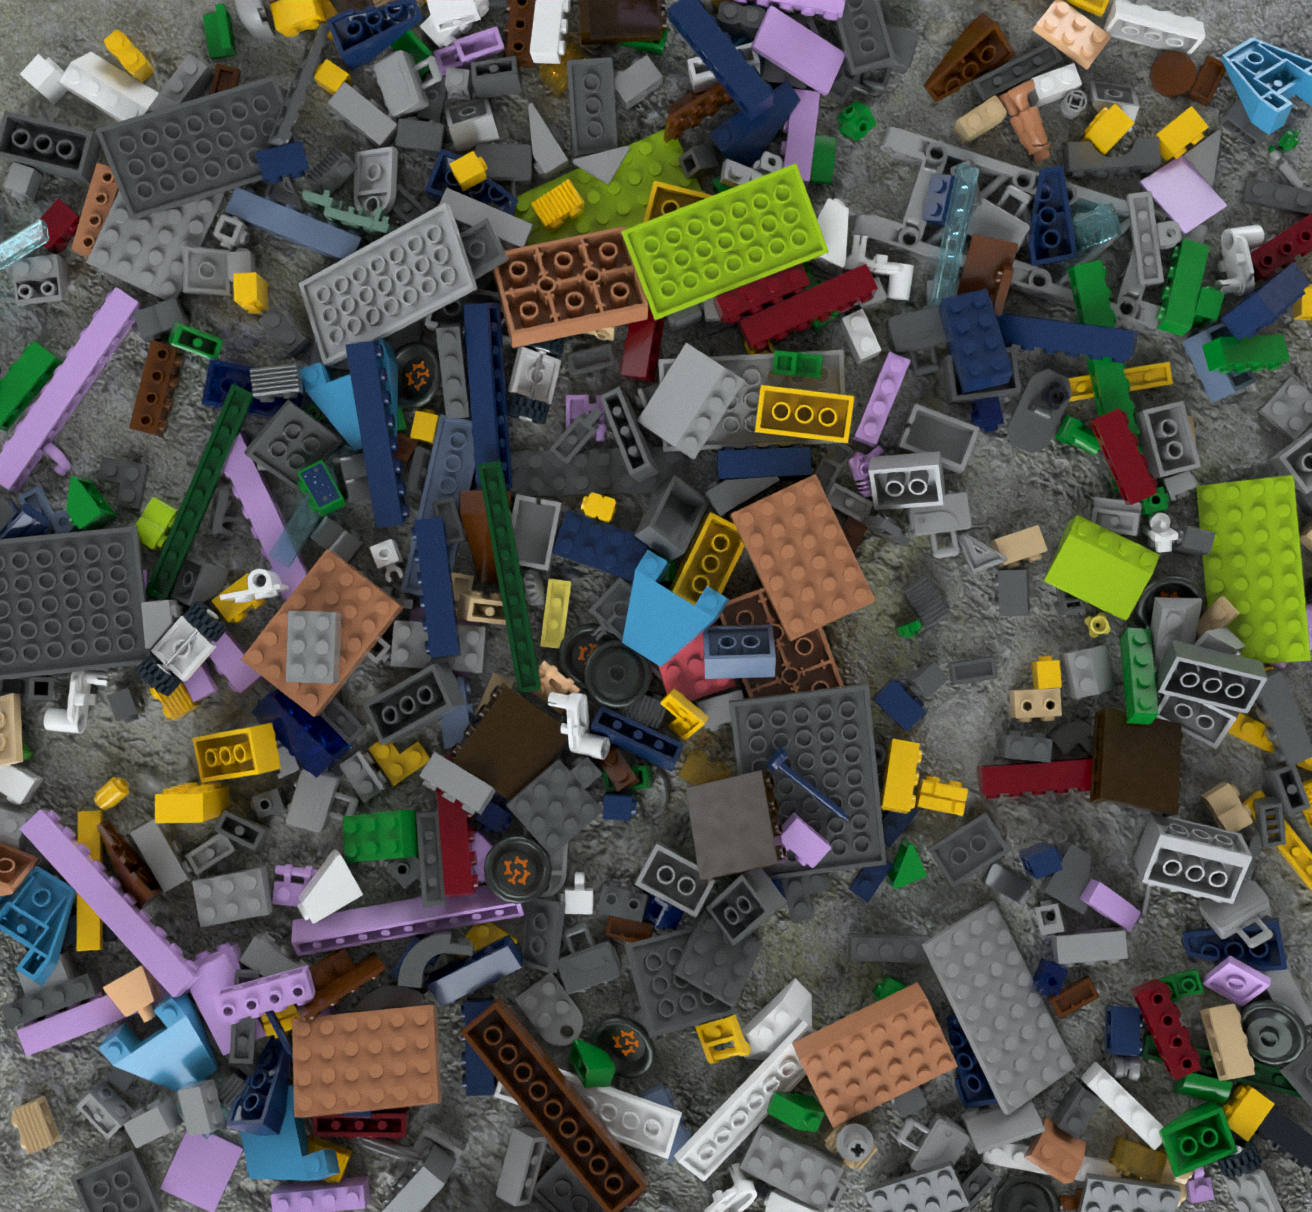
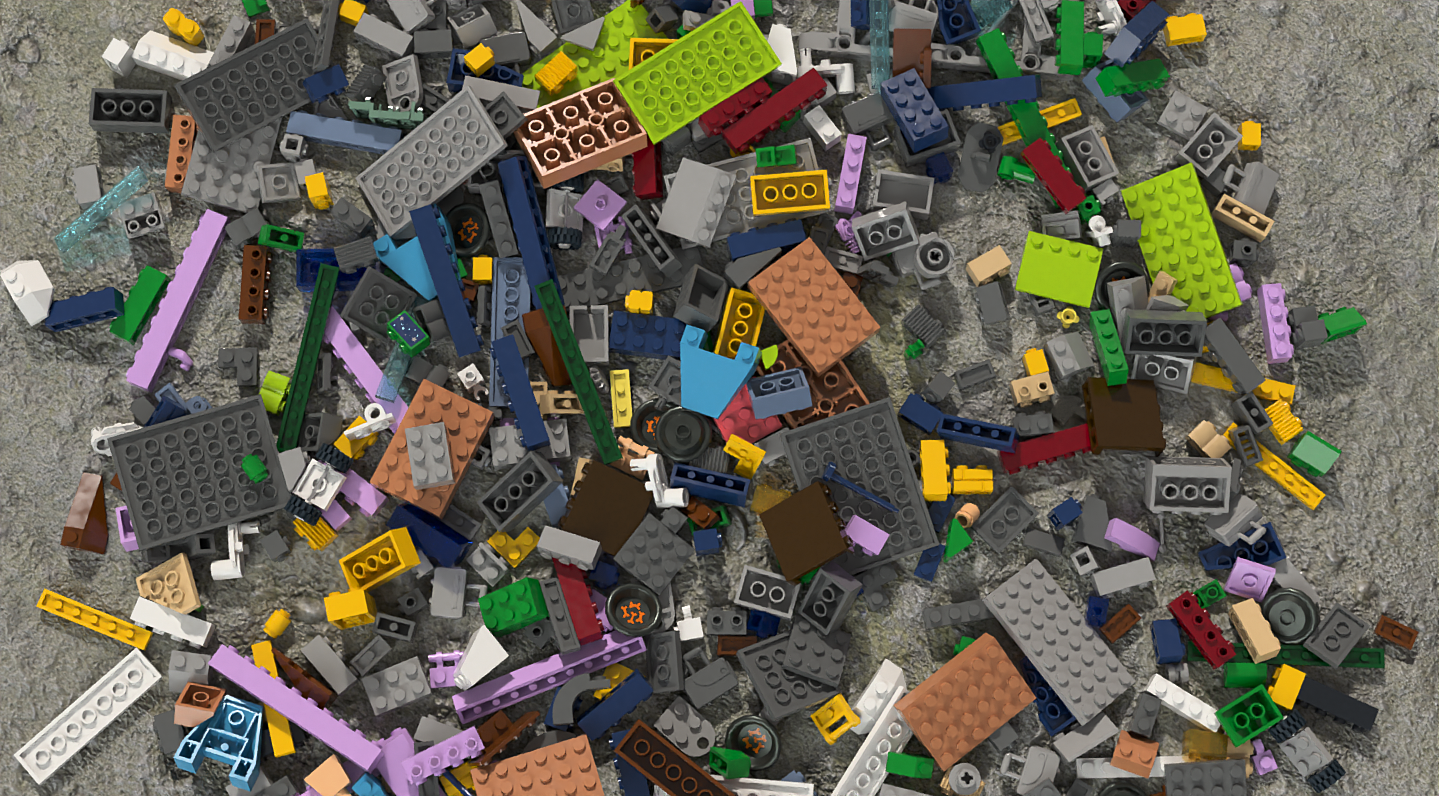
camera: 20 degrees left, 10 degrees down
light grey brick [4,162,43,201] -> none
dark red brick [28,198,80,254] -> none
green slope [66,476,117,531] -> none
light grey tile [957,532,1008,574] -> none
none -> green brick [241,454,269,484]
none -> lavender plate [574,179,627,232]
none -> lime tile [761,344,778,370]
none -> light grey brick [913,237,954,278]
none -> dark blue brick [937,413,1020,453]
none -> light nougat brick [955,503,980,528]

